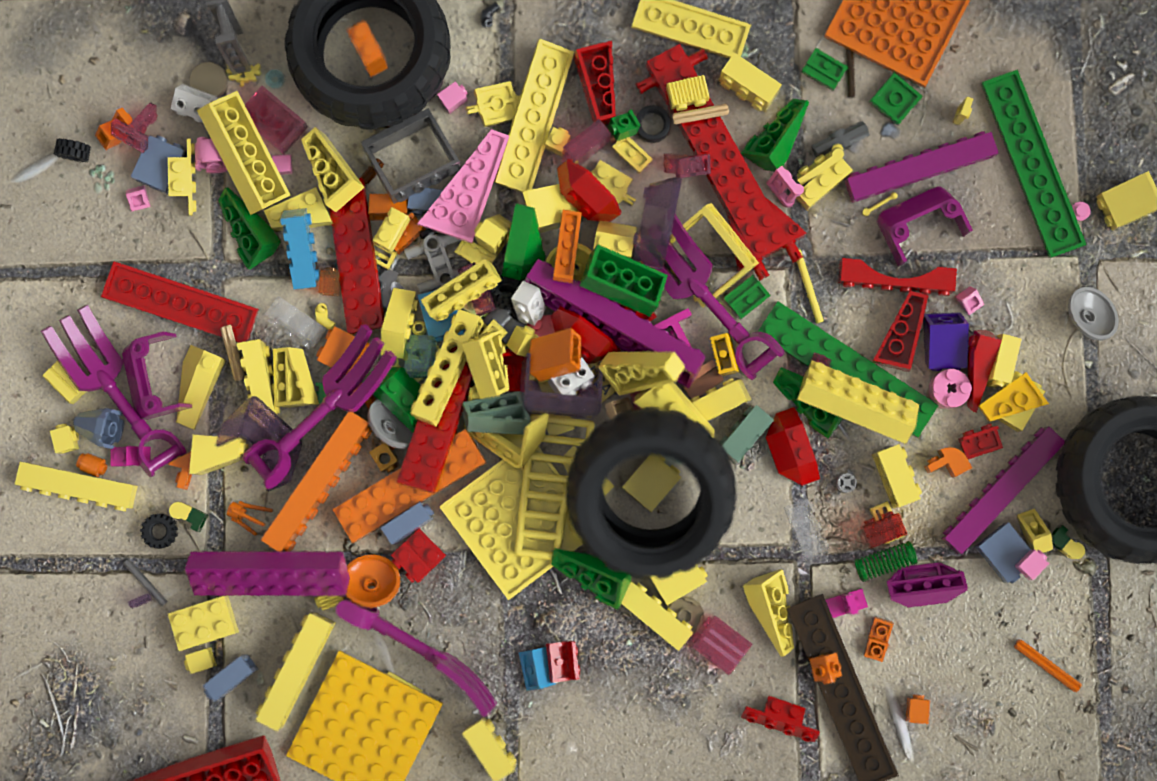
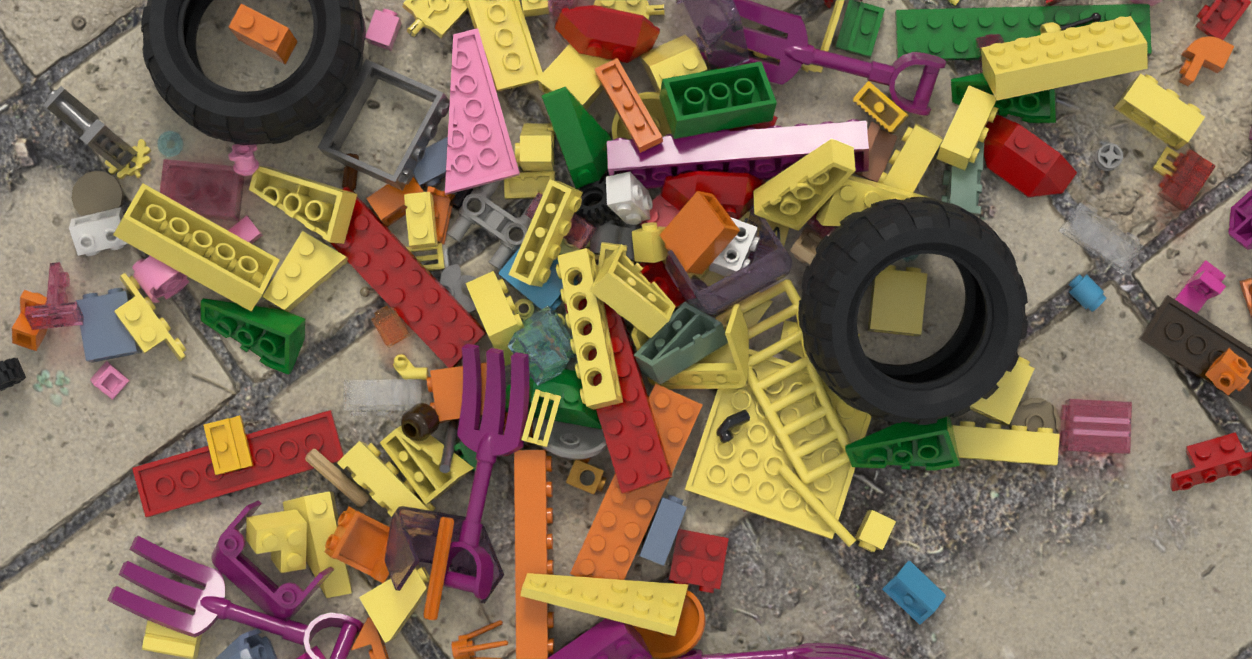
camera: 30 degrees left, 0 degrees up
dark azure wedge [280,208,321,289] -> none
red bracket [546,641,580,683] -> none
dark pink bracket [654,308,692,348] -> none
light yellow wedge [743,569,794,657] -> none
green piece [854,541,918,582] -> none
none -> yellow plate [203,415,254,475]
none -> bright pink brick [228,144,259,176]
none -> light yellow brick [246,509,307,573]
none -> orange panel [324,506,408,583]
none -> dark brown head [401,403,440,441]
none -> orange axle [423,517,454,620]
none -> flat silver bar [439,421,459,473]
none -> clear light blue brick [507,320,570,386]
none -> light yellow wing [520,573,688,636]
none -> light yellow tile [522,389,561,447]
none -> black arm [716,410,750,443]
none -> light yellow bar [778,464,856,547]
none -> light yellow brick [855,510,896,552]
none -> light yellow brick [937,86,999,171]
none -> hinge [1040,13,1101,34]
none -> dark azure brick [1068,274,1107,312]

